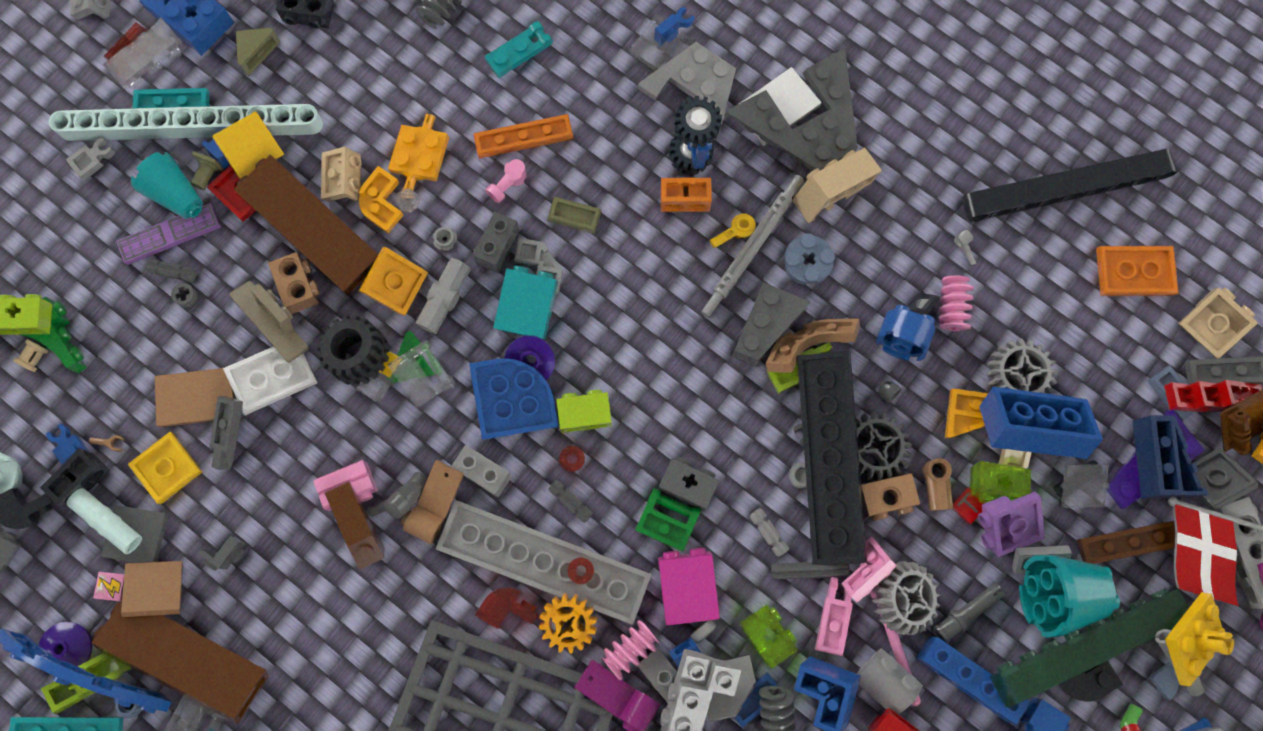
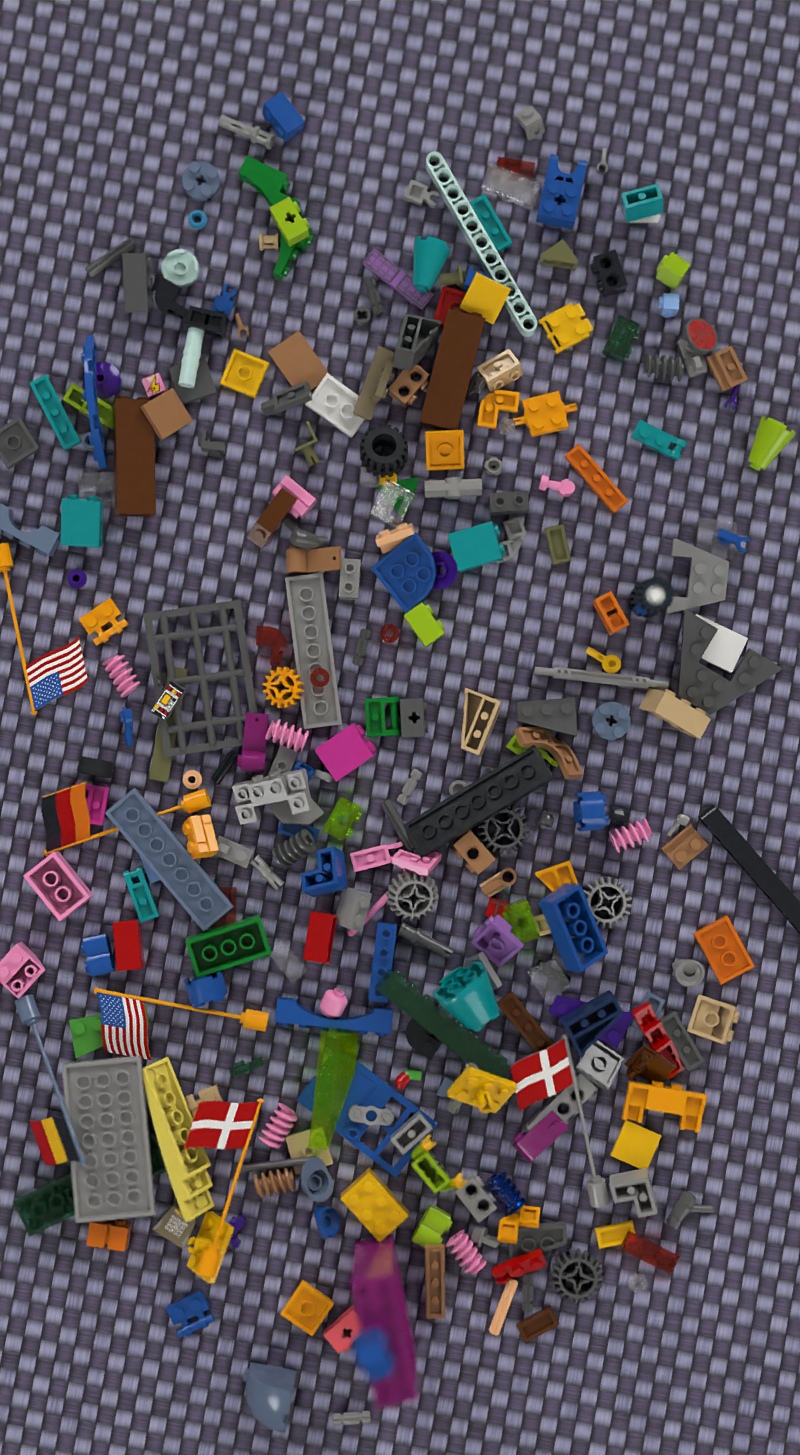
camera: 65 degrees right, 10 degrees up
none -> olive bracket [293,421,320,467]
none -> light nougat bracket [375,523,415,553]
none -> dark grey wedge [392,313,442,371]
none -> tan wedge [461,688,503,757]
none -> dark grey plate [467,371,485,395]
none -> yellow plate [538,302,594,354]
none -> clear green brick [602,315,641,363]
none -> medium nougat plate [660,824,709,870]
none -> light grey piece [672,959,705,987]

